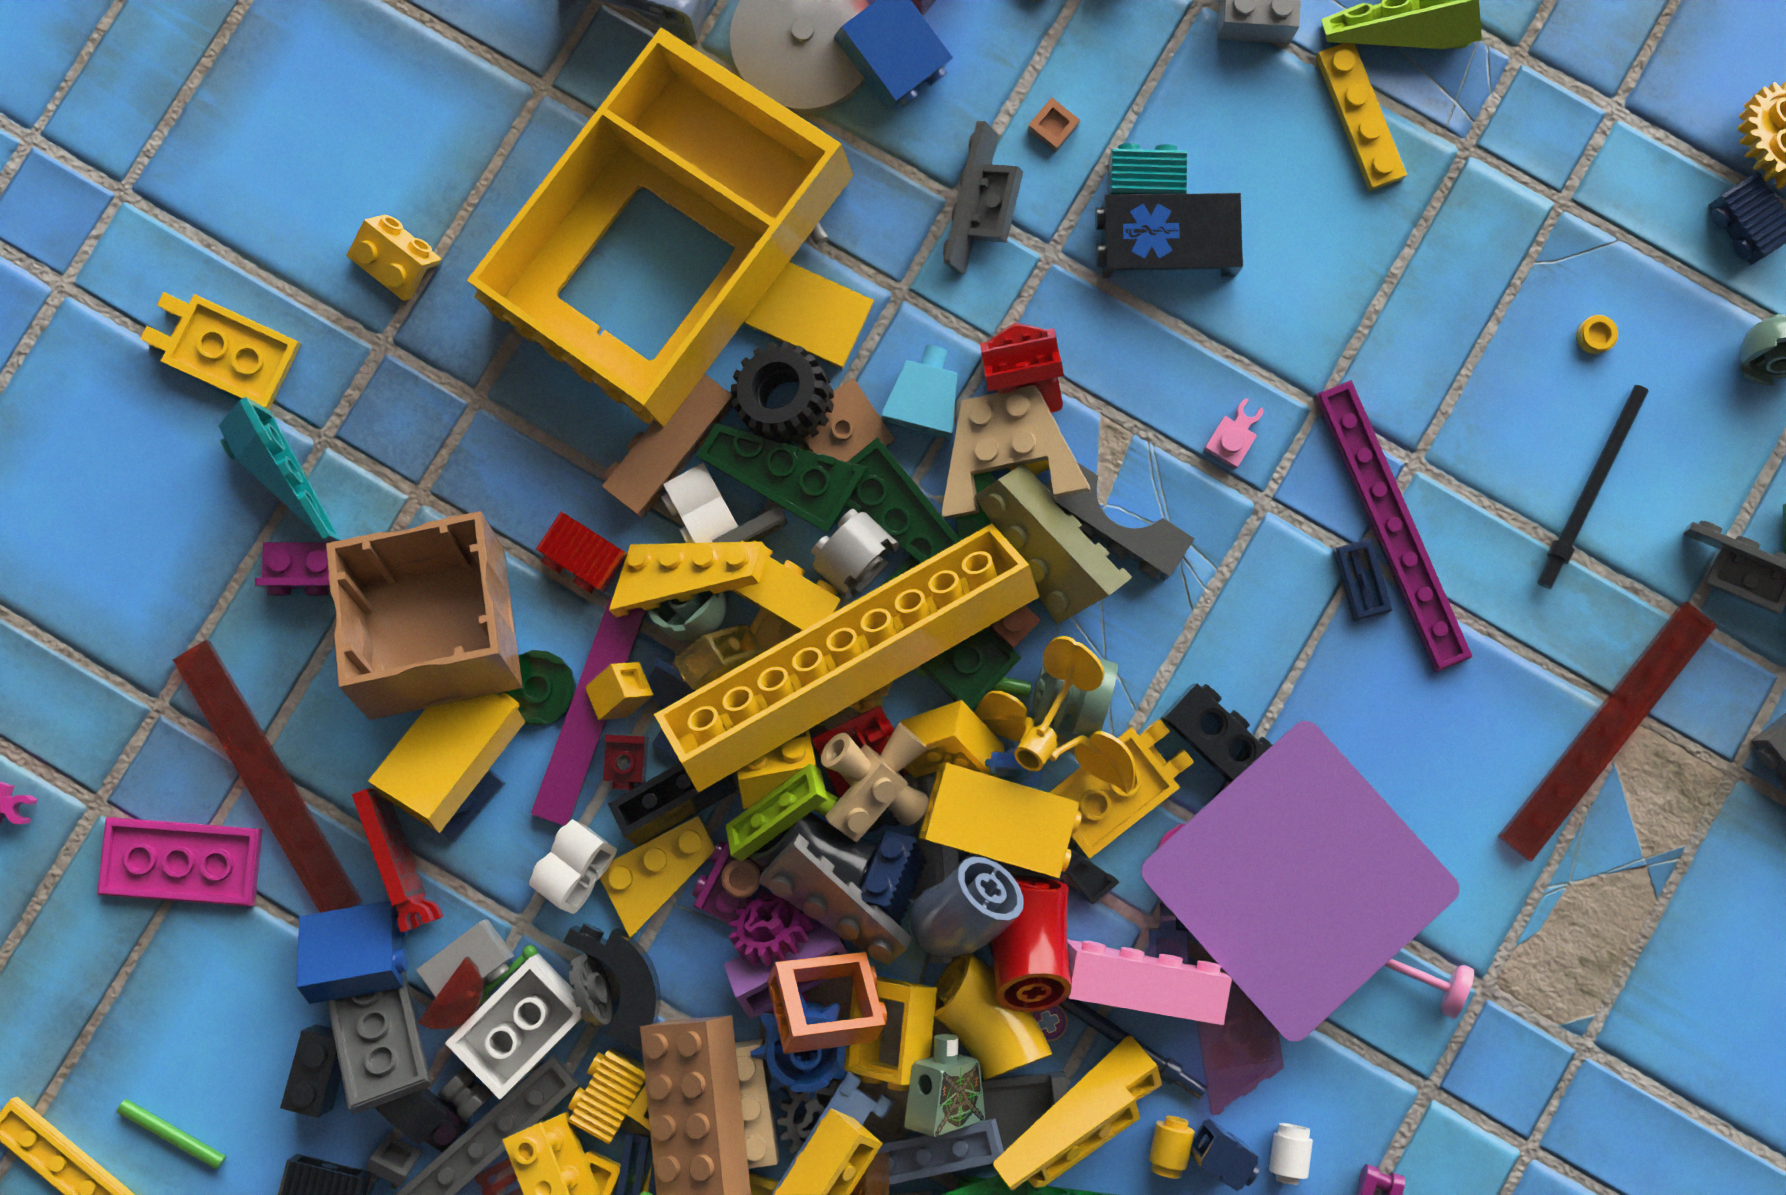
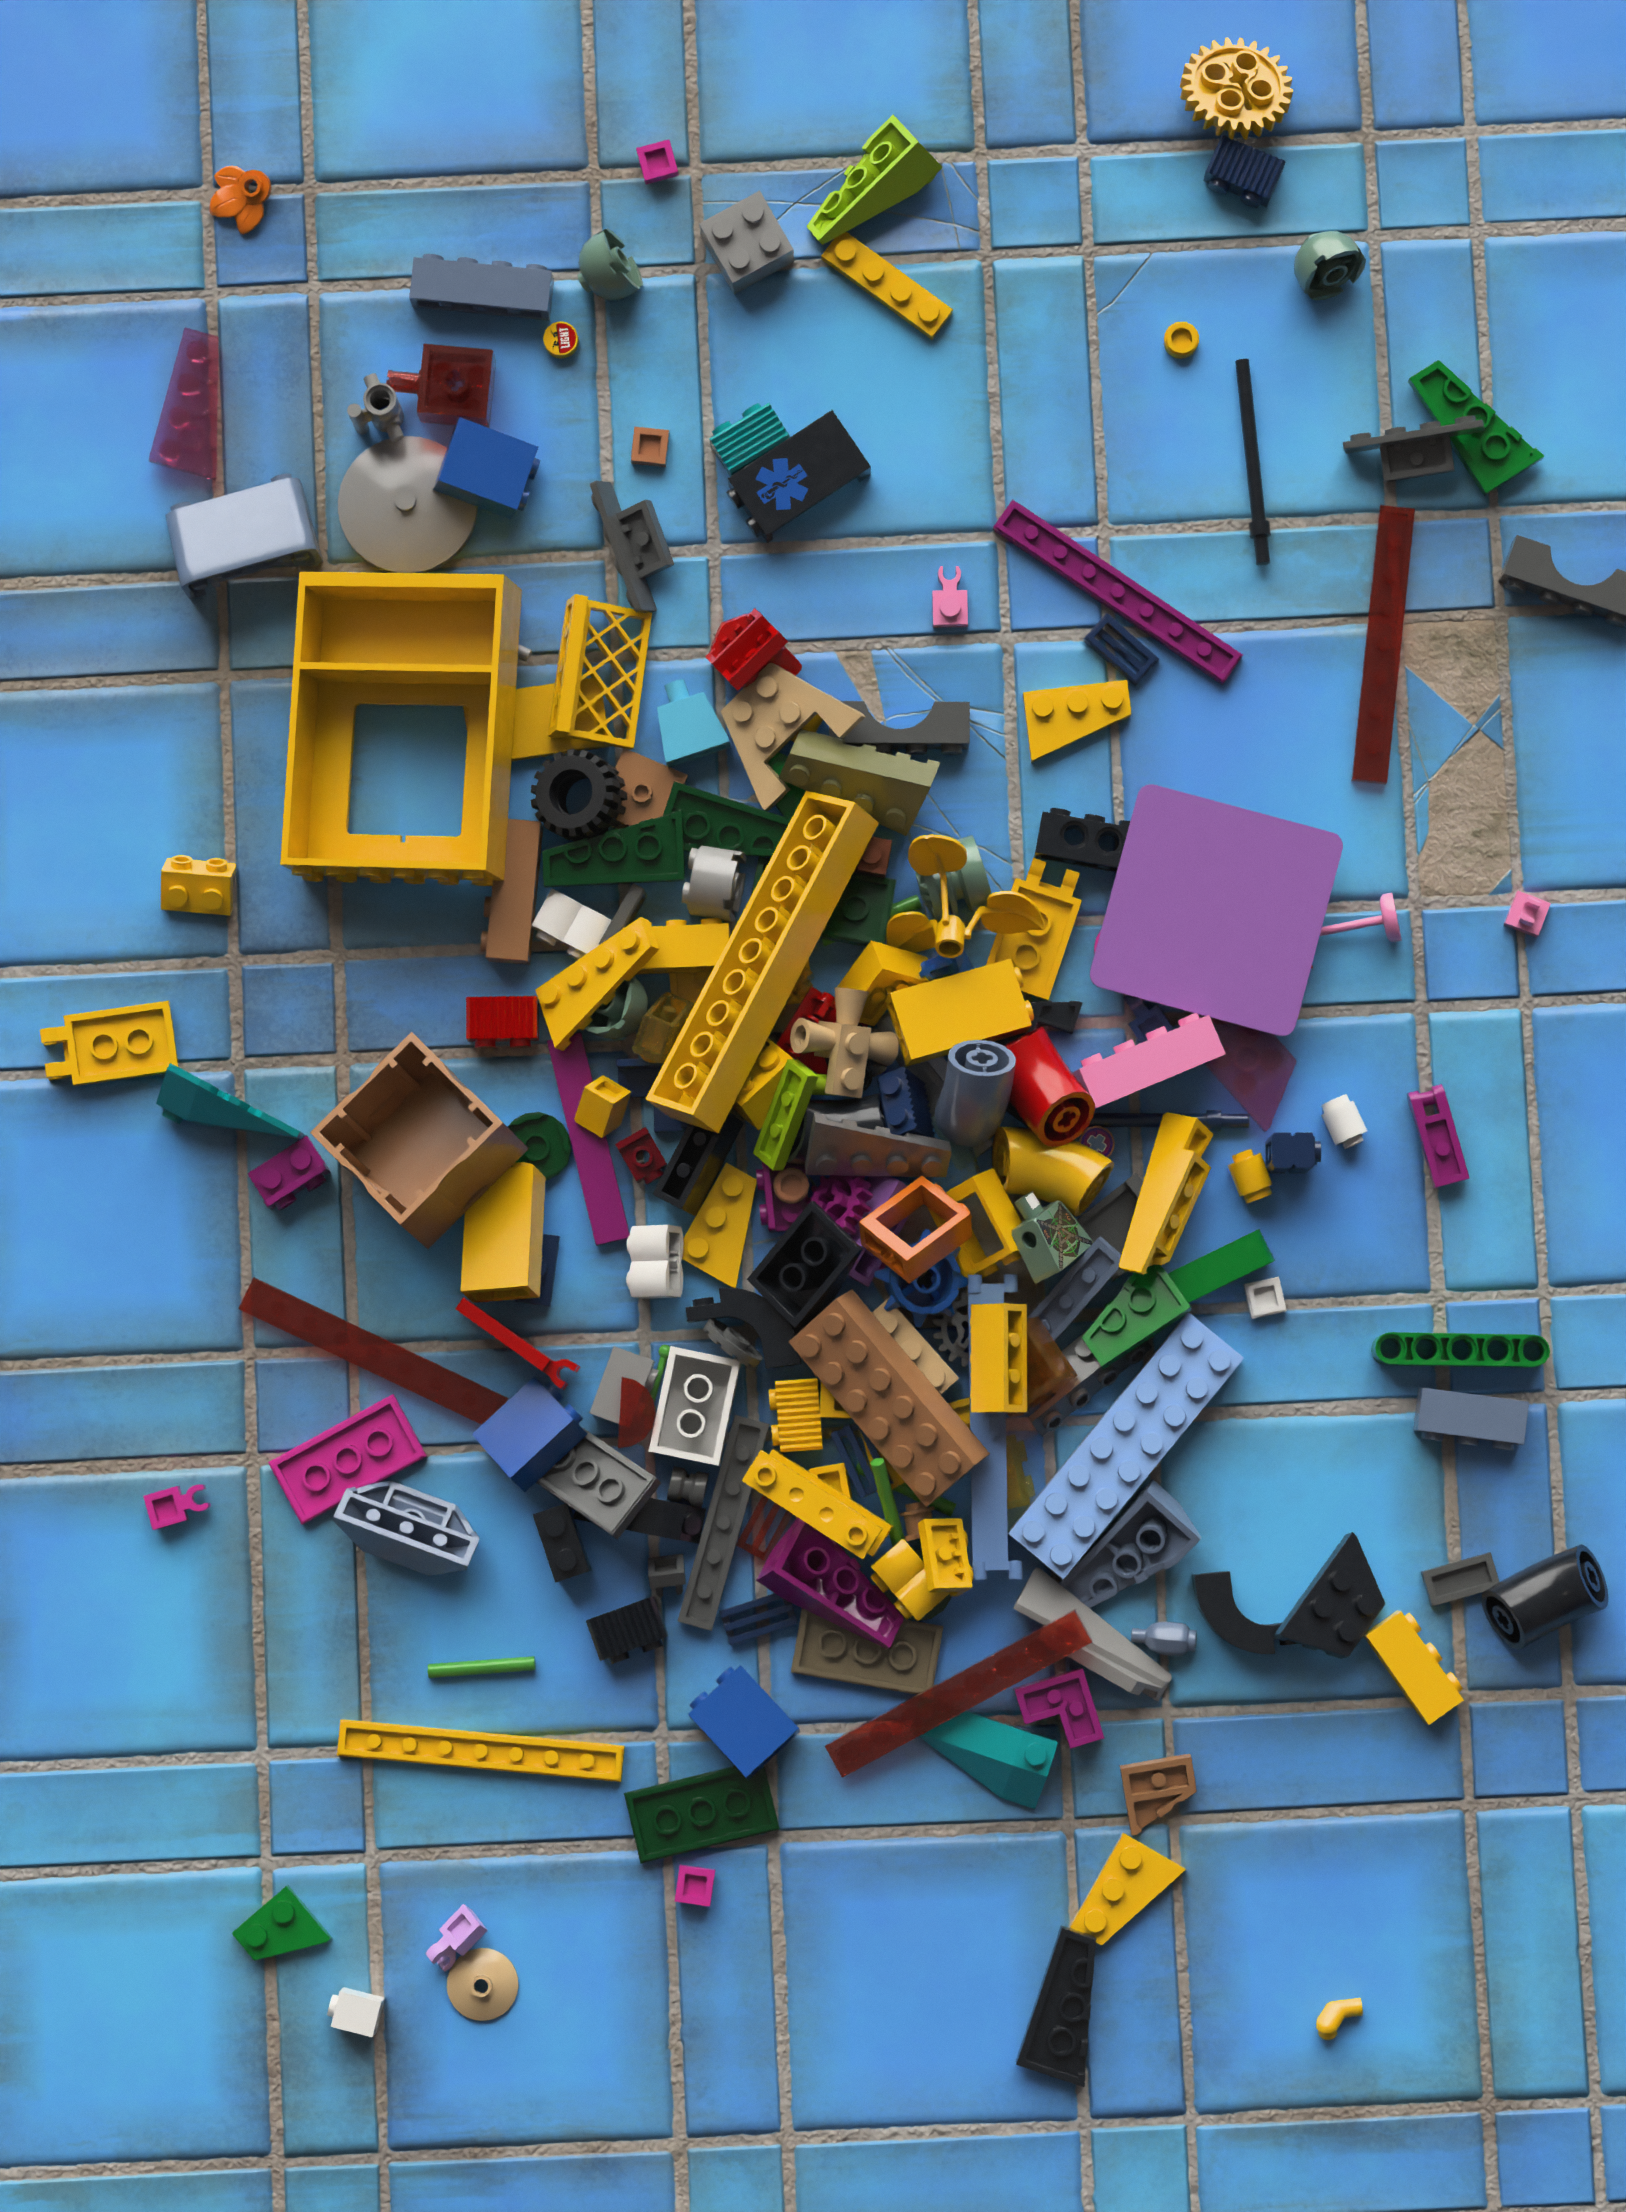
camera: 25 degrees left, 0 degrees up
none -> sand blue wedge [333,1481,480,1576]
none -> yellow fence [548,594,652,750]
none -> black slope [747,1201,863,1328]
none -> yellow wing [1023,680,1131,763]
none -> bright pink tile [1504,891,1551,937]

